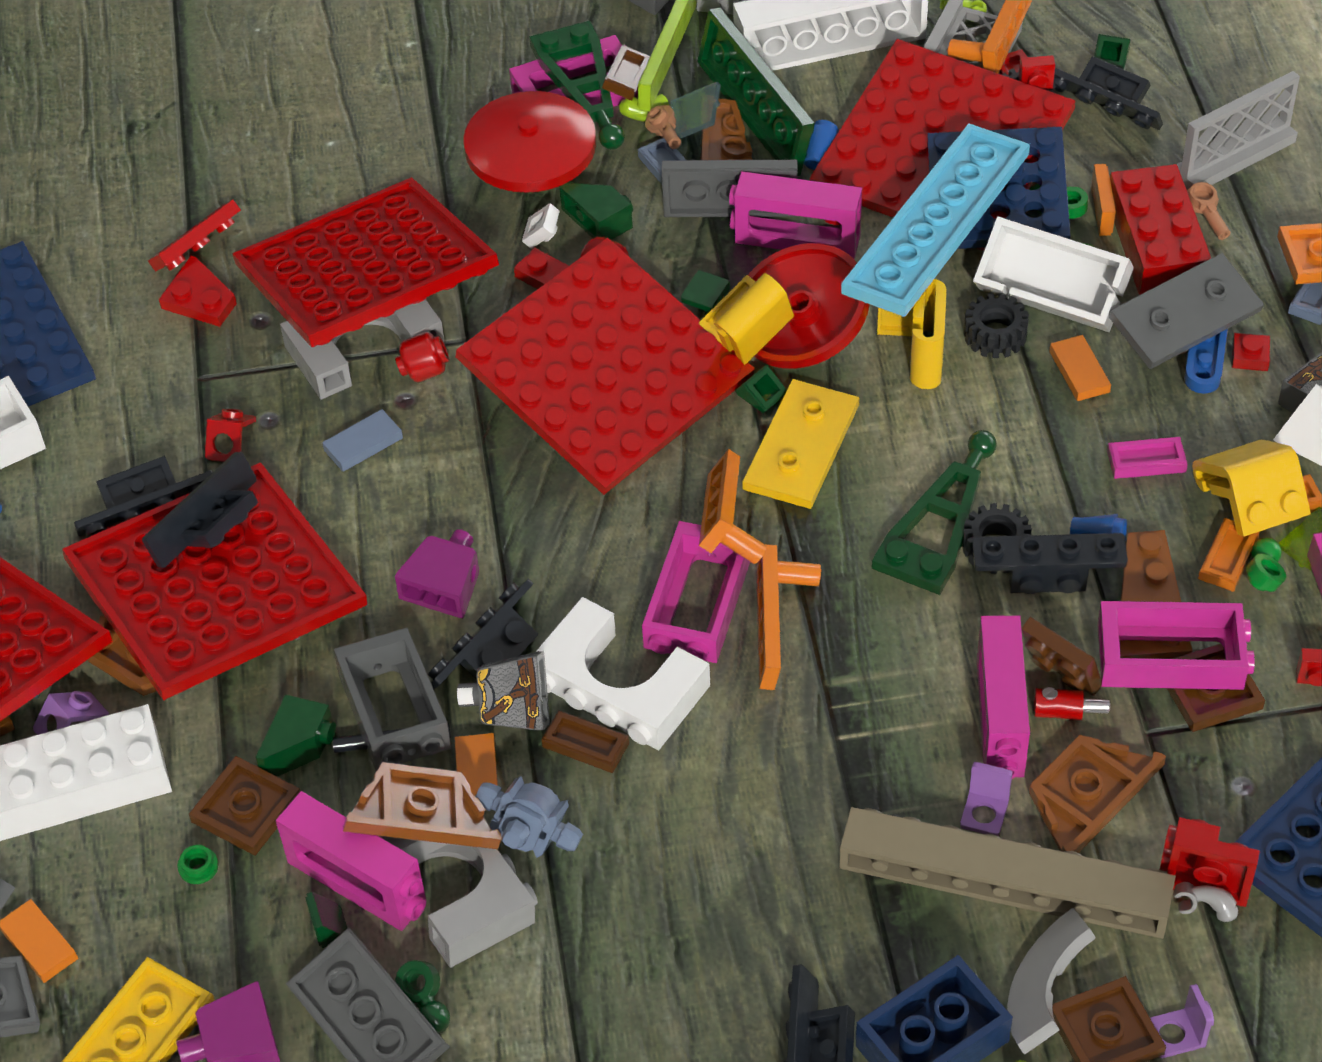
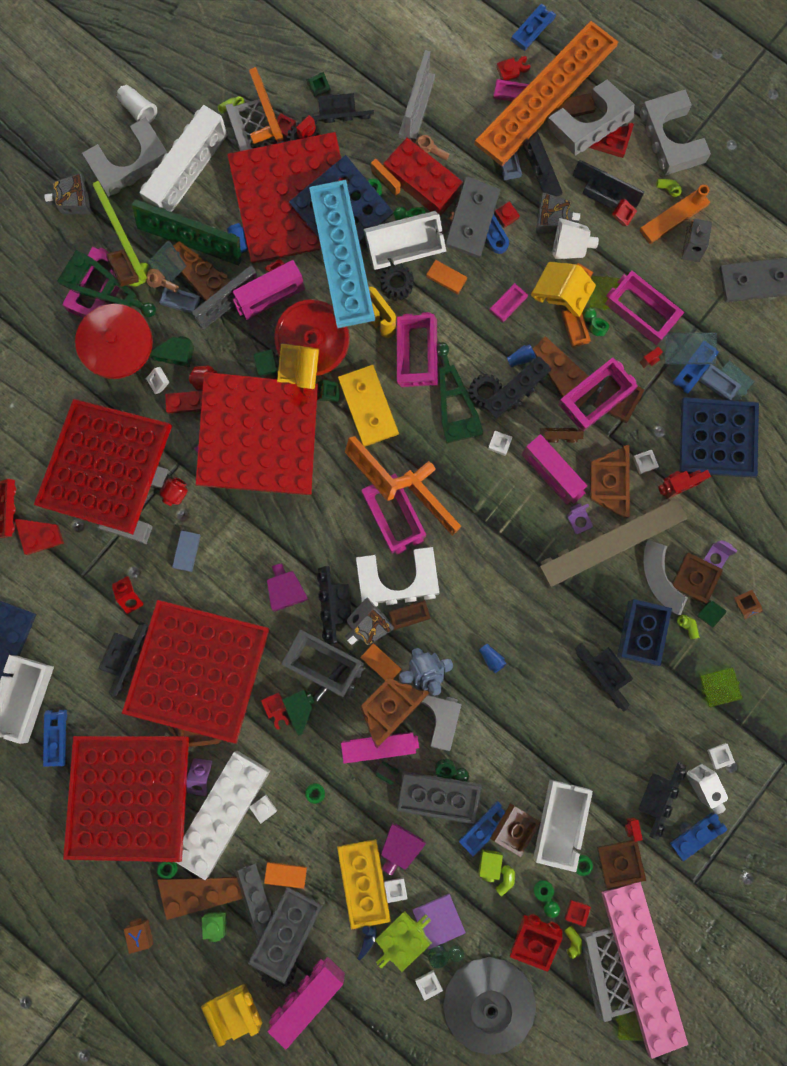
camera: 45 degrees left, 30 degrees up
black bracket [142,452,259,568] -> none
reddish brown plate [189,756,301,856] -> none
red piece [1034,687,1110,720] -> none
light grey arm [1173,882,1238,922] -> none
none -> white plate [249,795,277,824]
none -> red plate [261,692,290,730]
none -> dark pink piece [397,312,438,387]
none -> blue cone [479,644,507,673]
none -> white plate [488,431,512,456]
none -> white plate [633,450,659,475]

